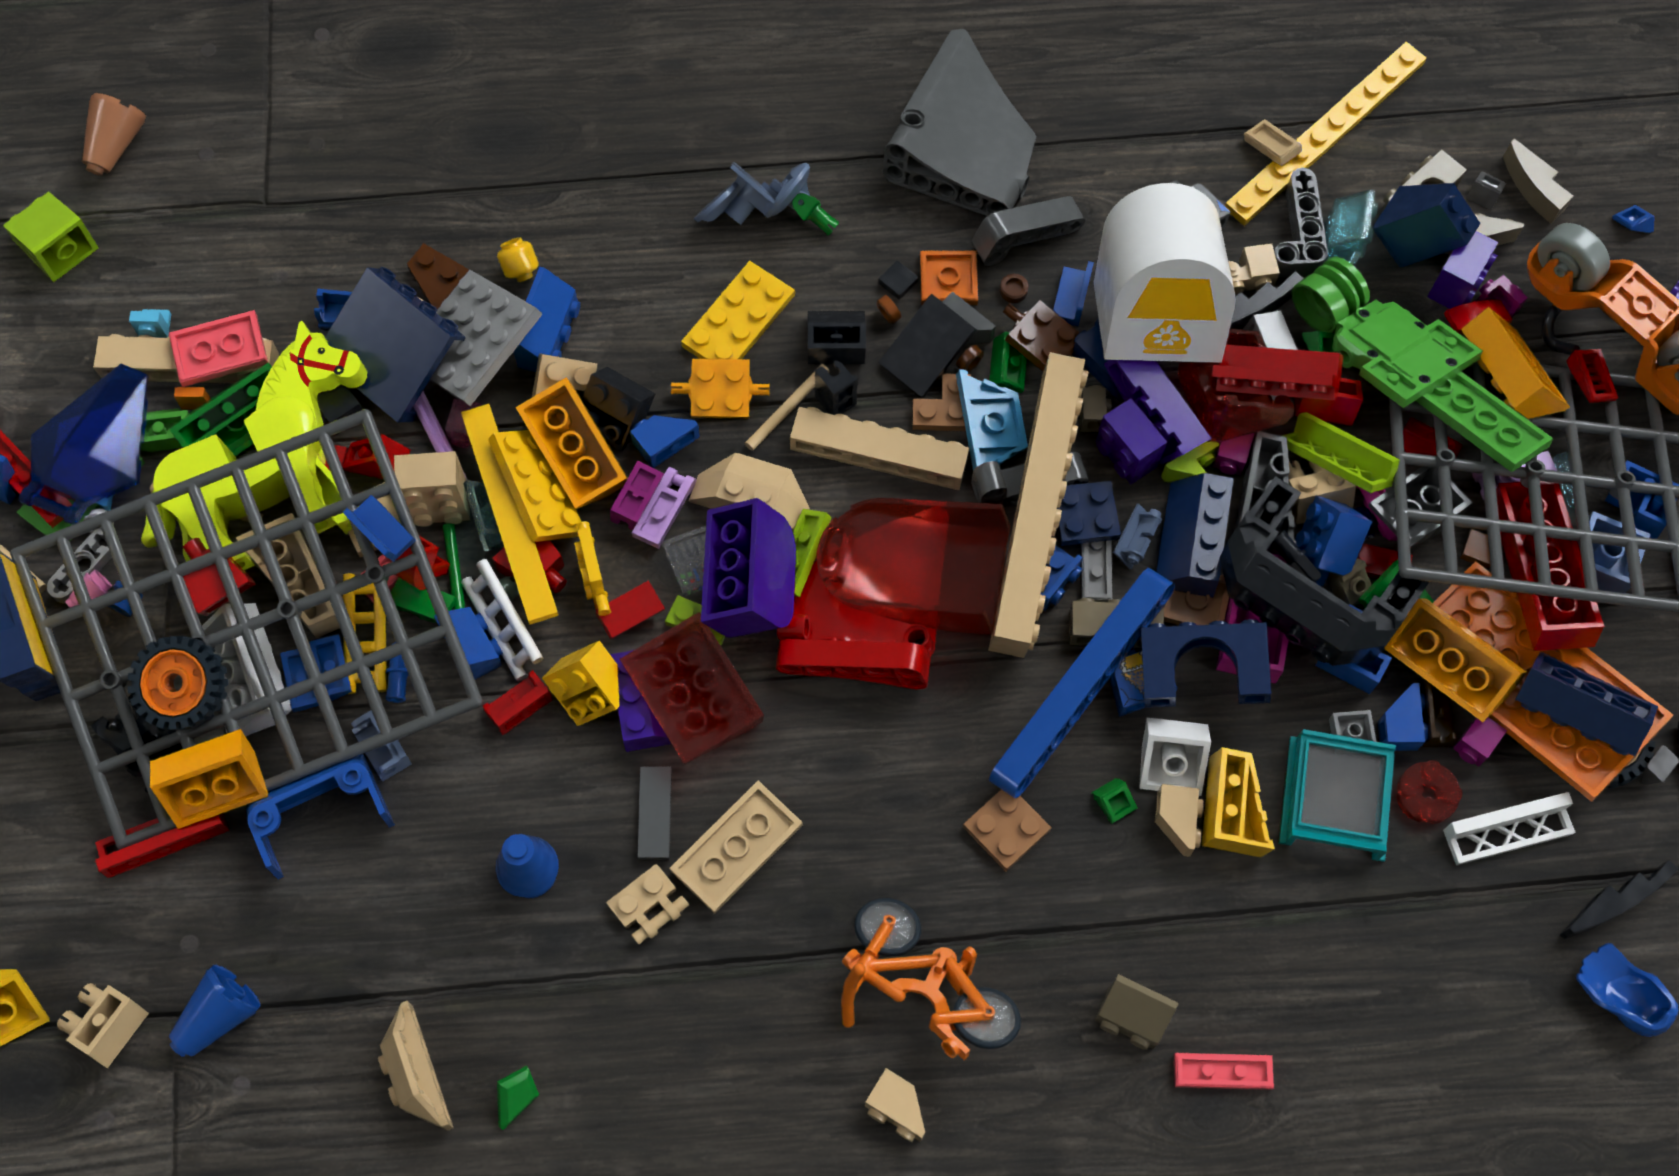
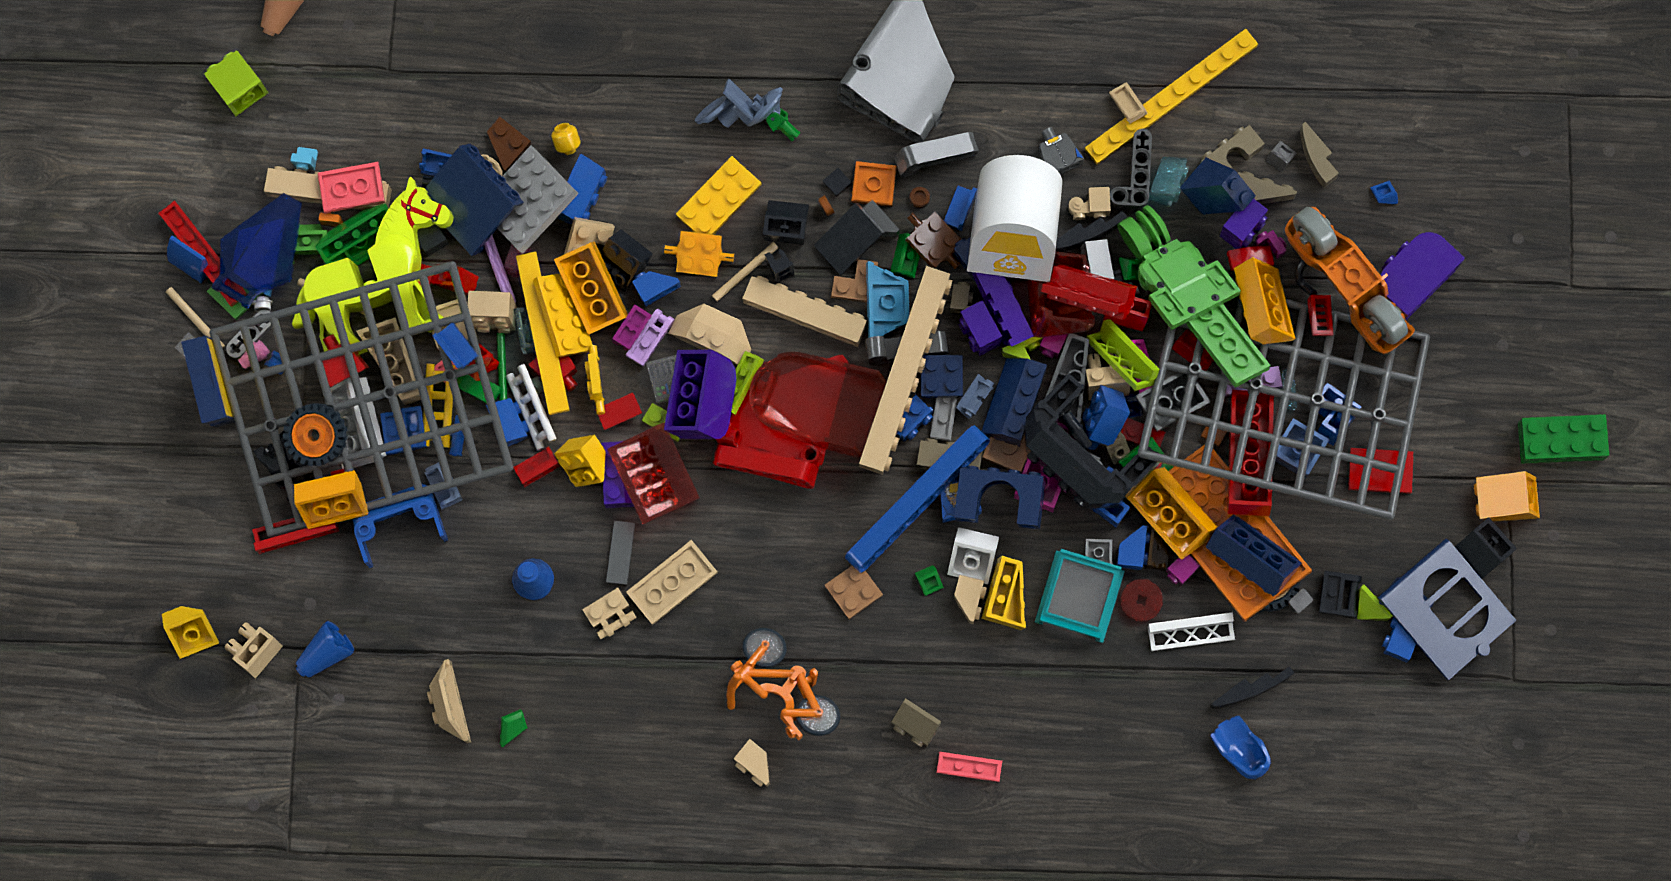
camera: 15 degrees right, 10 degrees up
reddish brown tile [956,345,984,372] -> none

